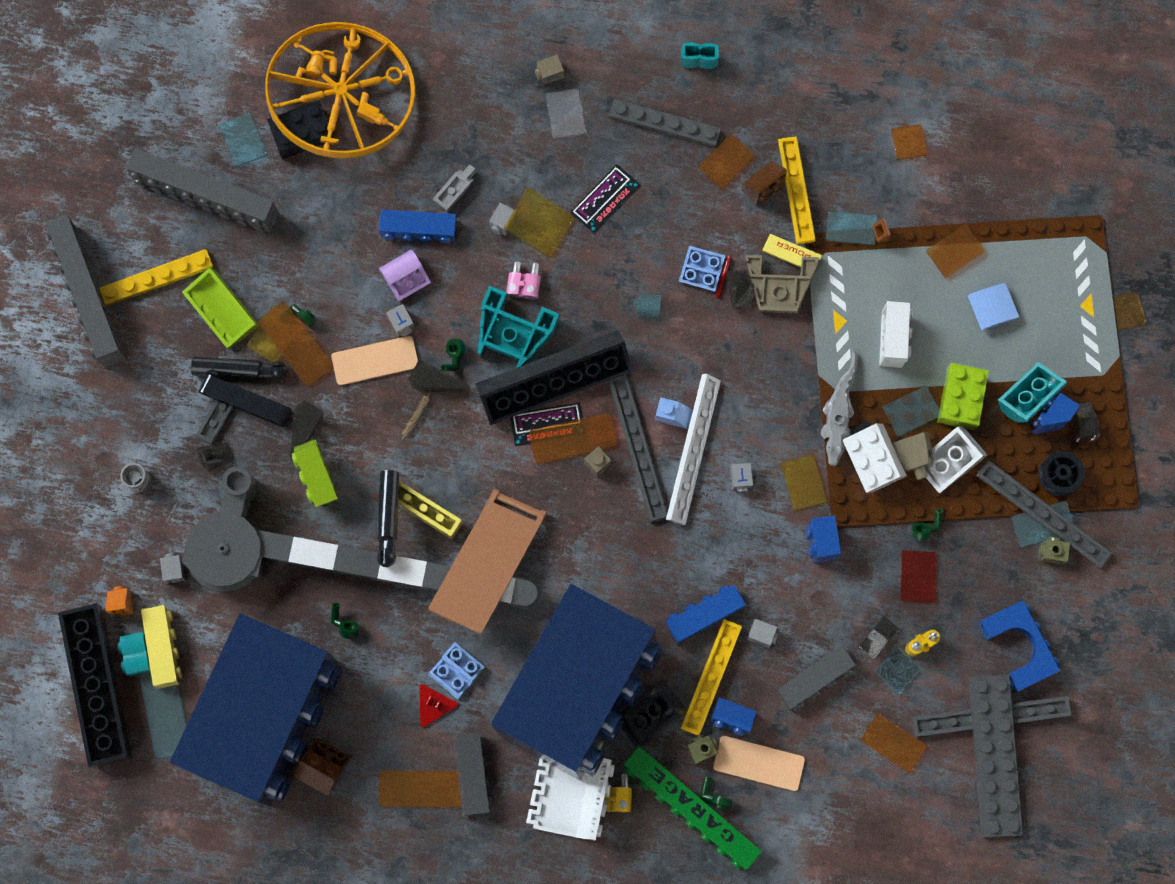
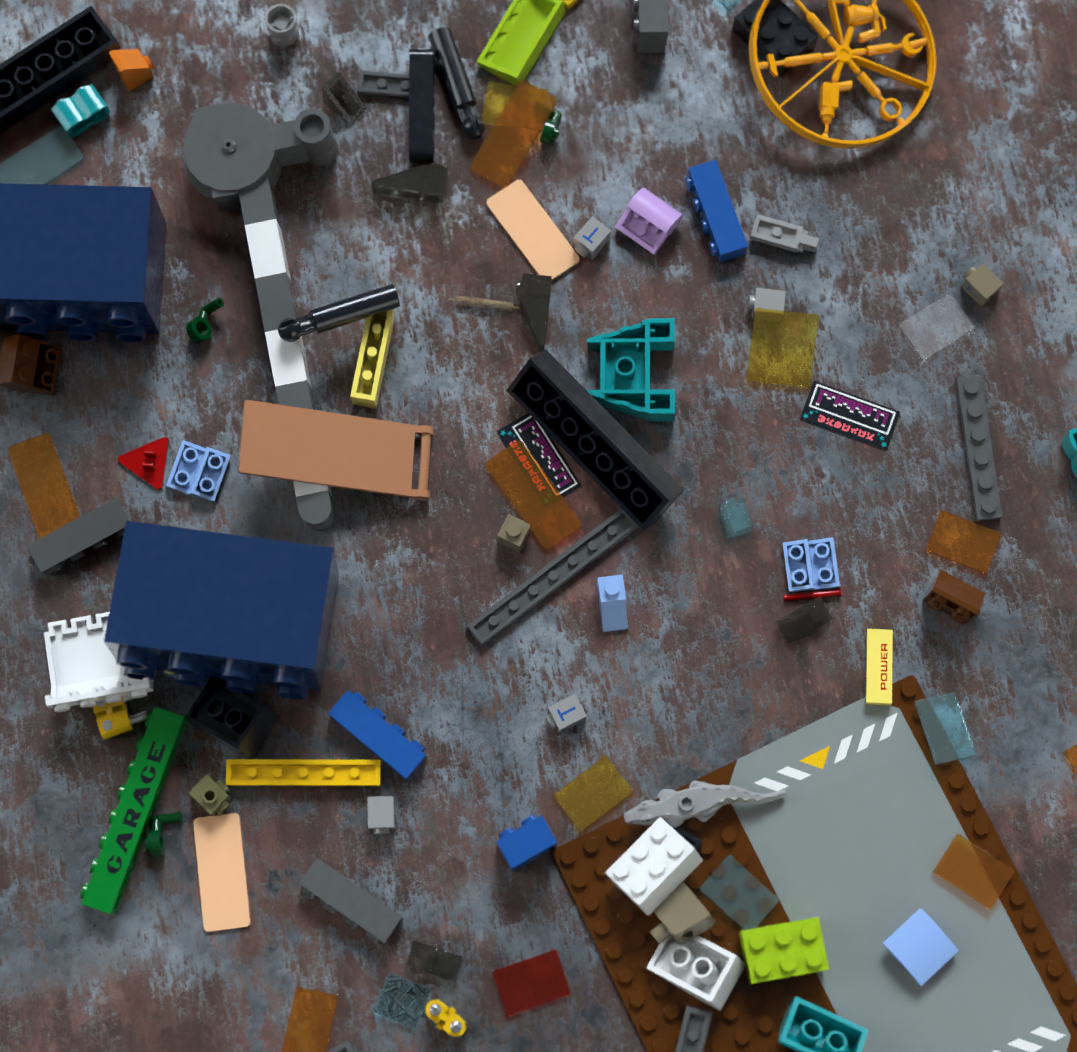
camera: 65 degrees right, 0 degrees up
light yellow brick [141,605,182,689] -> none
light grey brick [160,553,186,584] -> none
lime brick [292,439,338,507] -> none
dark green plate [441,339,466,372] -> none
bright pink piece [506,262,541,300] -> none
white plate [666,374,721,526] -> none
blue slope [710,697,756,737] -> none
dark tan wing [745,255,819,313] -> none
yellow plate [778,136,815,245] -> none
dark orange slope [872,218,891,243] -> none
white brick [879,301,913,368] -> none
dark green plate [911,509,943,541] -> none

